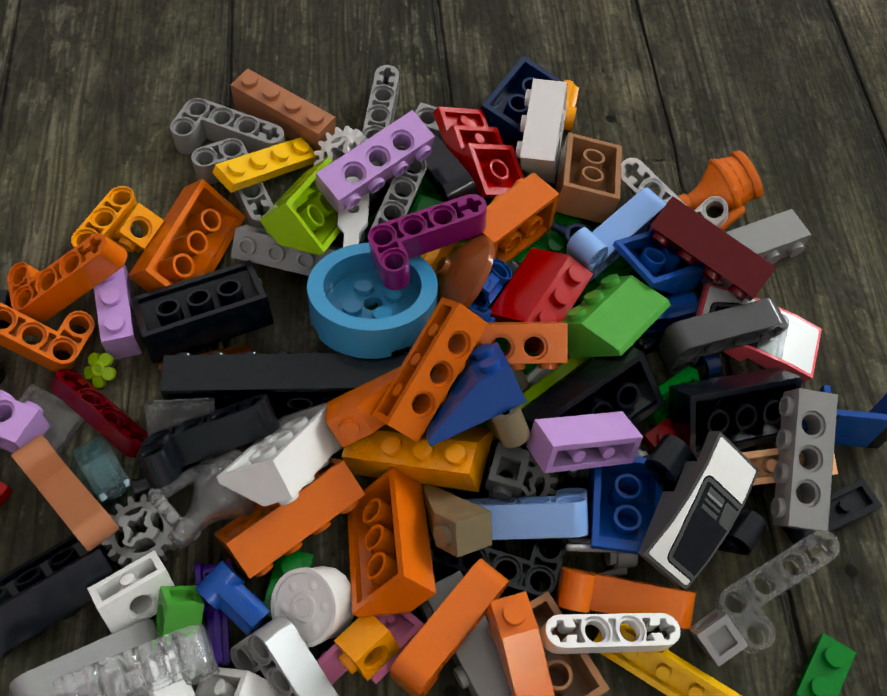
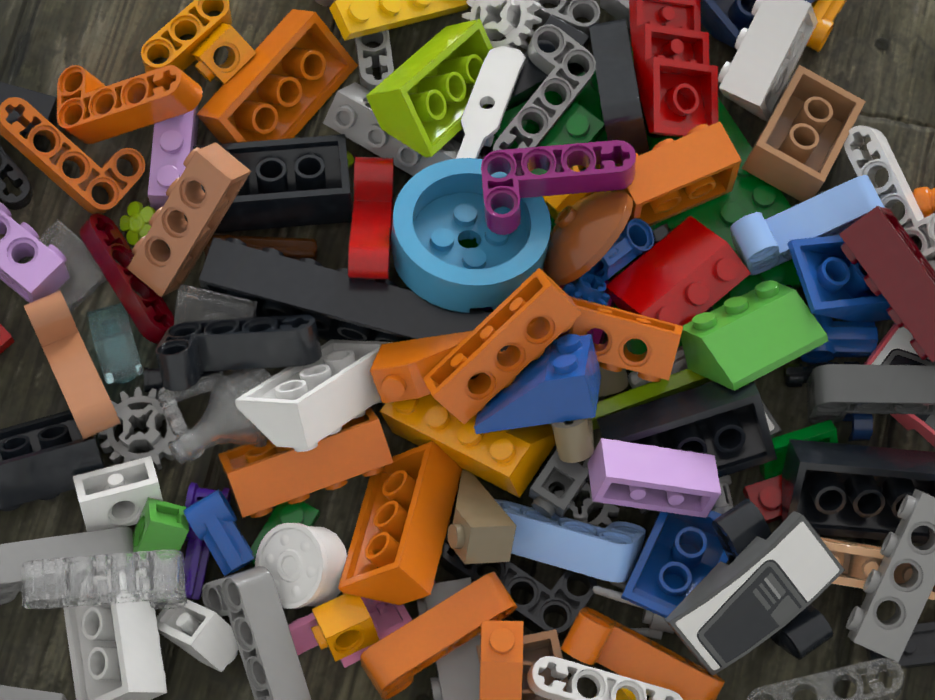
camera: 20 degrees right, 10 degrees up
lavender brick [316,110,435,213] -> none
dark blue piece [551,222,590,249] -> none
none -> nougat brick [127,142,251,297]
none -> red beam [348,157,394,279]

